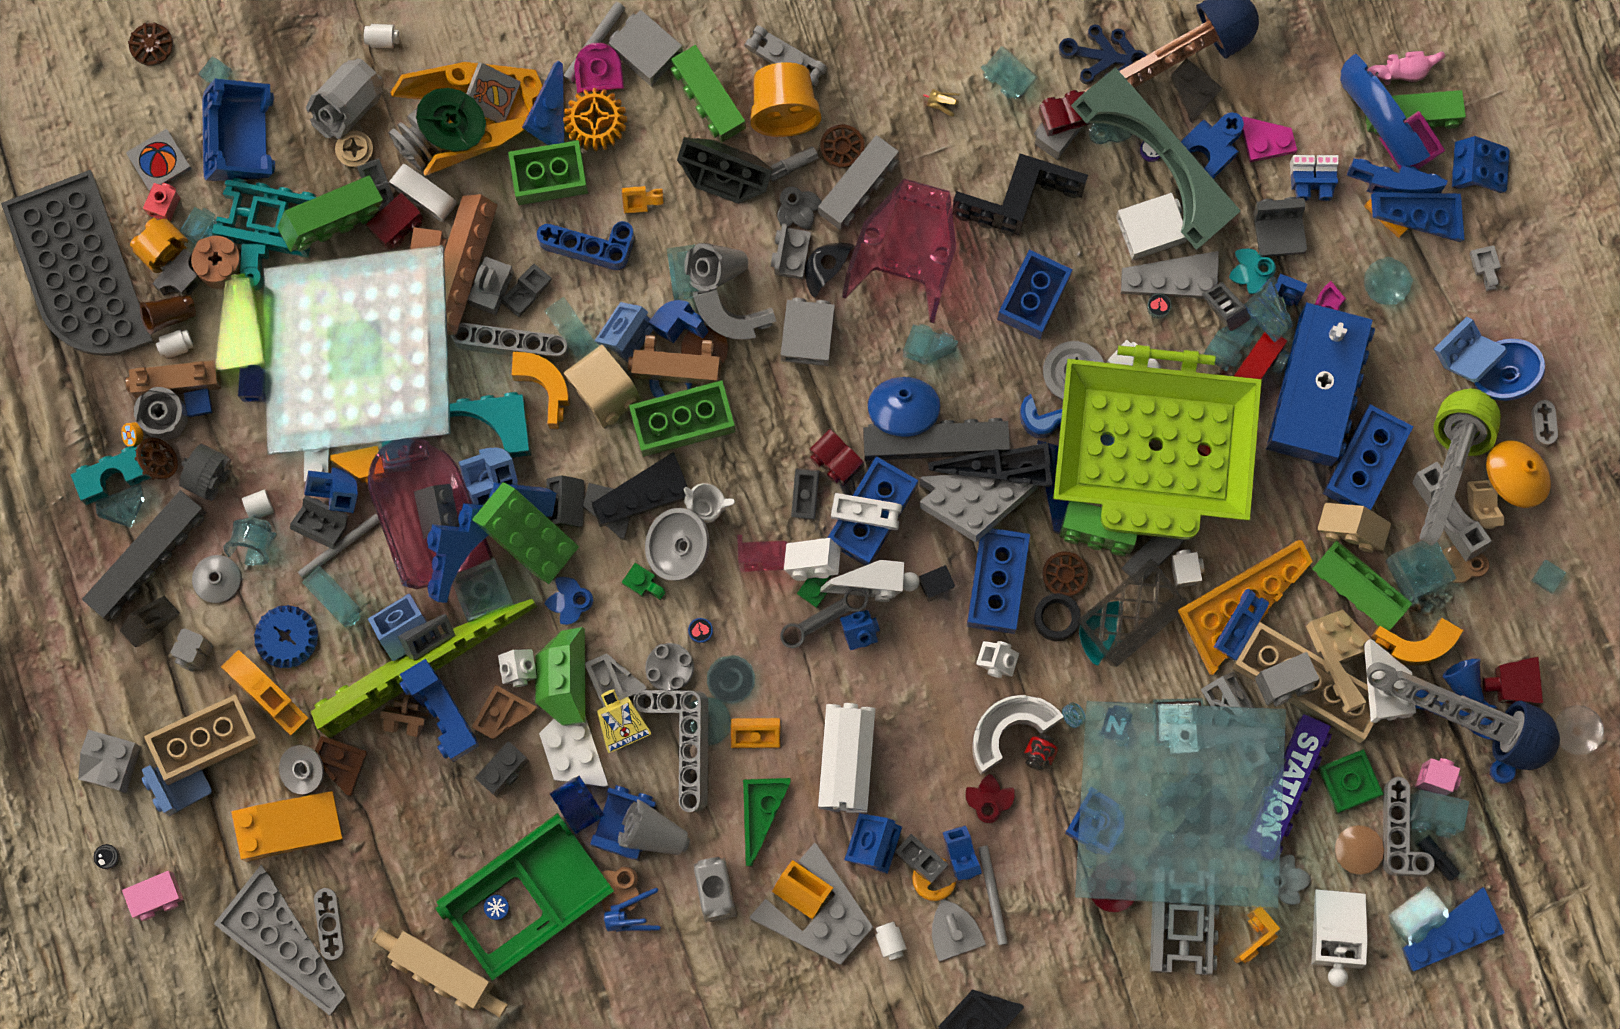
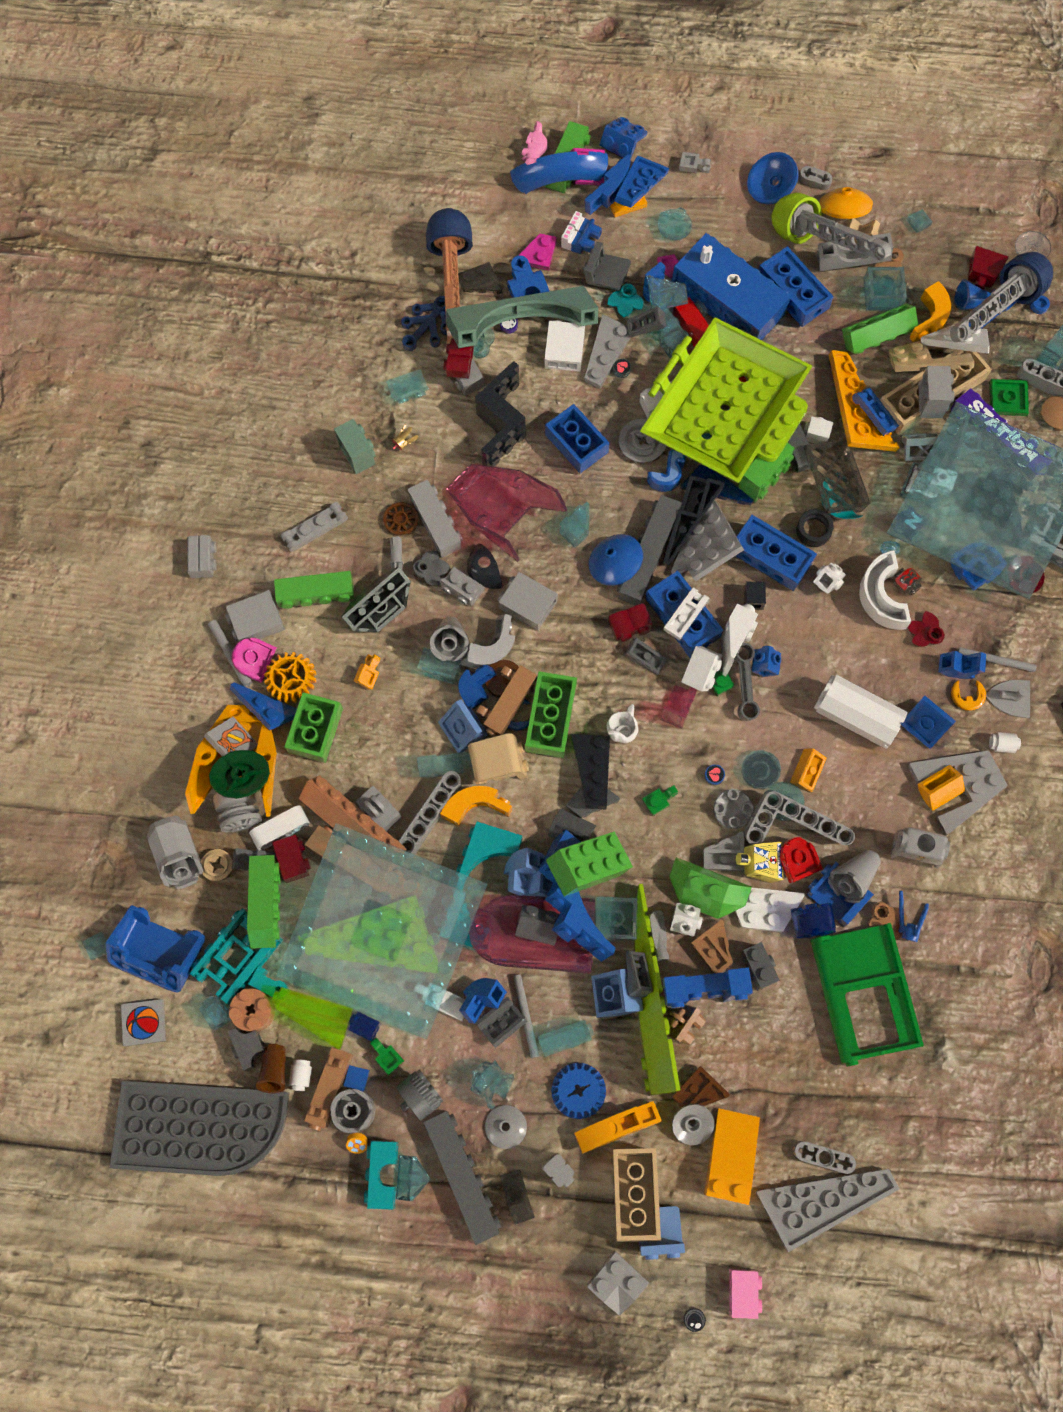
camera: 65 degrees left, 5 degrees down
reddish brown wheel [128,22,173,66] -> none
light orange brick [130,218,188,273] -> none
reddish brown wheel [135,437,178,480] -> none
coral brick [143,183,181,221] -> none
white brick [242,489,274,521] -> none
light orange slope [330,445,386,485] -> none
white brick [364,24,399,48] -> none
tan brick [372,928,508,1018] -> none
blue tile [484,895,509,920] -> none
dark grey slope [501,264,552,317] -> none
blue beam [537,221,635,270] -> none
blue plate [545,577,593,625] -> none
light grey dish [645,508,709,581] -> none
green wing [743,778,791,867] -> none
light orange piece [751,62,822,137] -> none
dark grey slope [895,834,948,884] -> none
reddish brown wheel [1042,551,1088,596] -> none
tan brick [1317,503,1391,553] -> none
bright pink brick [1415,758,1462,797] -> none
medium blue bracket [1434,317,1507,382] -> none
none -> sand green brick [334,419,376,474]
none -> green plate [370,1038,404,1075]
none -> light grey piece [649,910,669,961]
none -> red tile [780,837,823,883]

